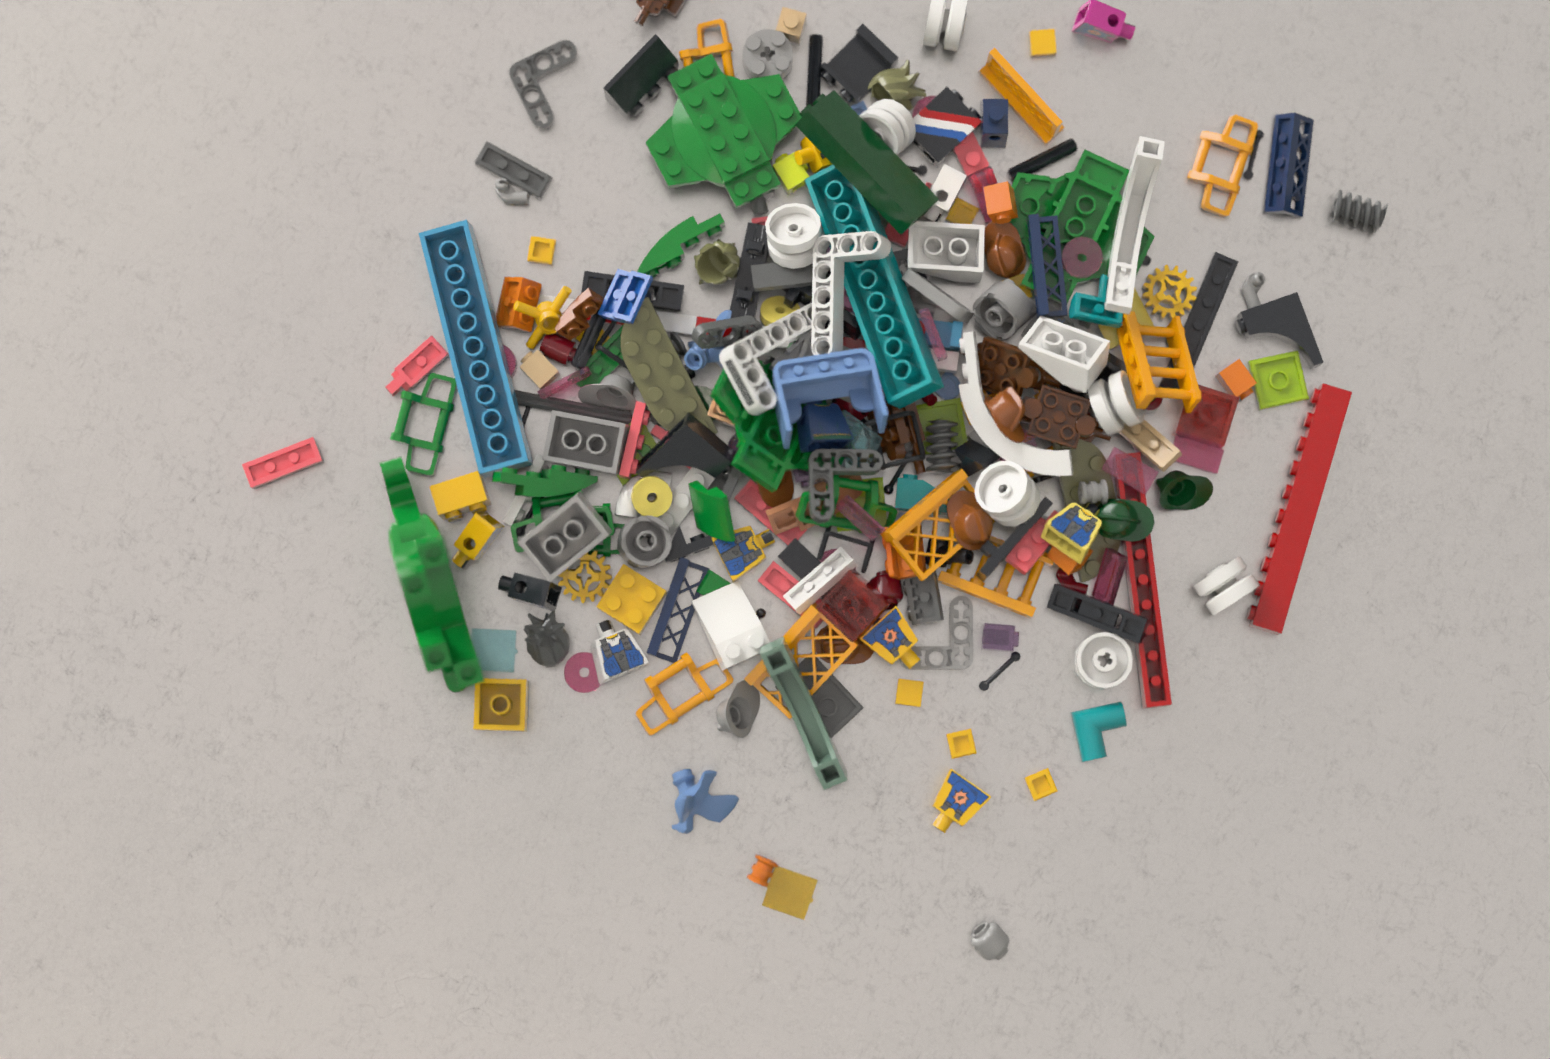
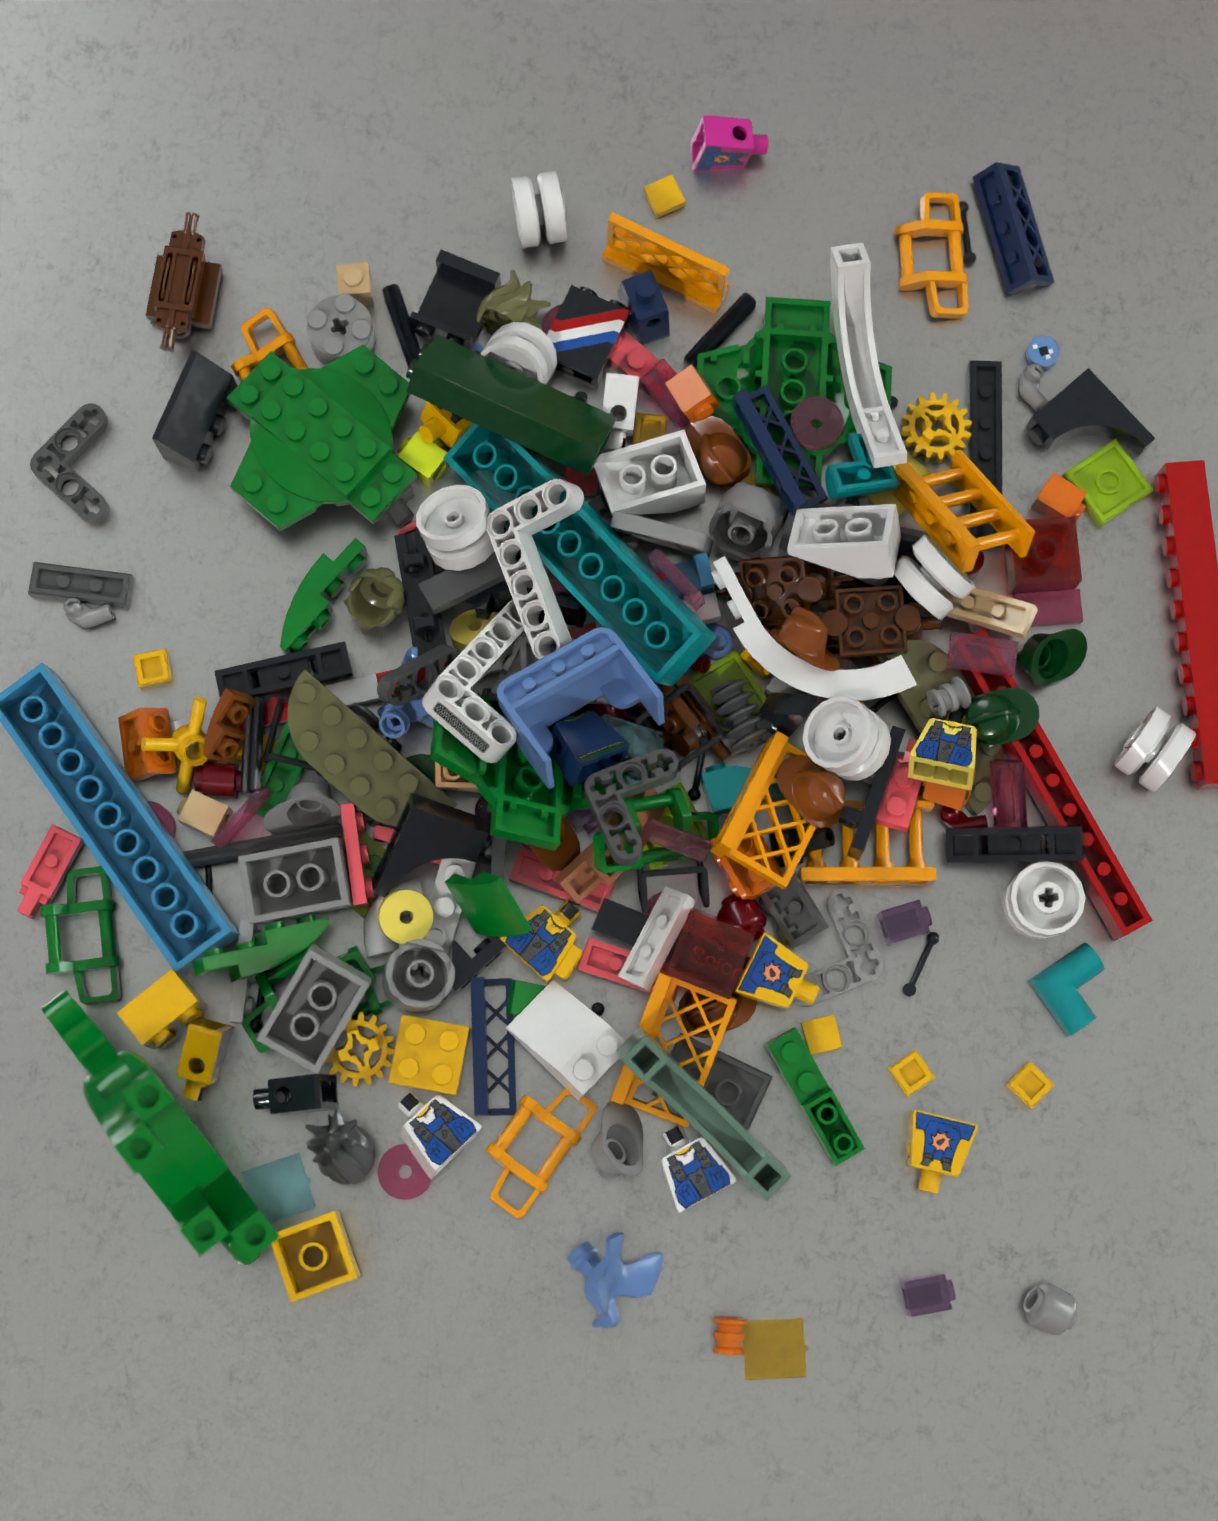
camera: 25 degrees left, 5 degrees down
slope [598,269,653,324] -> none
dark grey piece [1332,189,1388,233] -> none
none -> yellow tile [554,944,583,982]
none -> torso [659,1125,737,1213]
none -> green slope [765,1027,865,1166]
none -> clear purple brick [900,1273,956,1317]
none -> medium blue tile [1026,336,1060,370]

